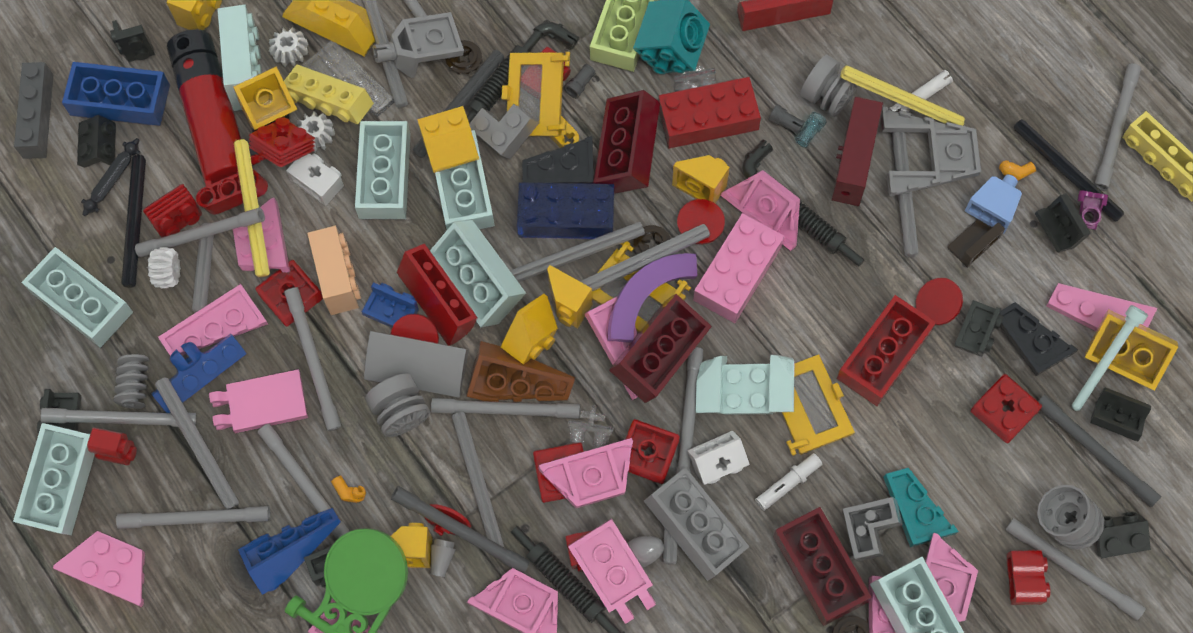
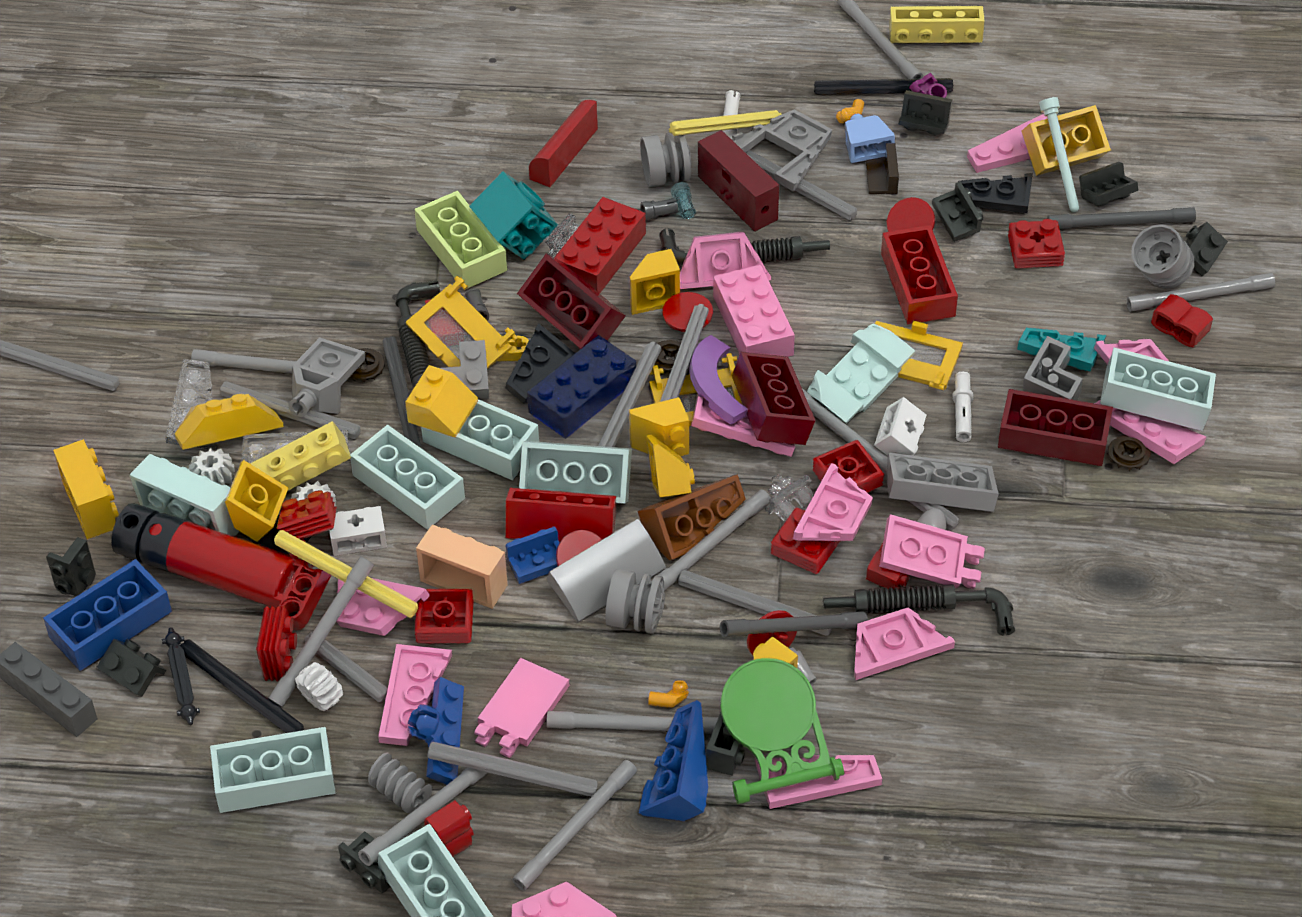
camera: 50 degrees left, 20 degrees down
light grey piece [284,287,342,431] -> none

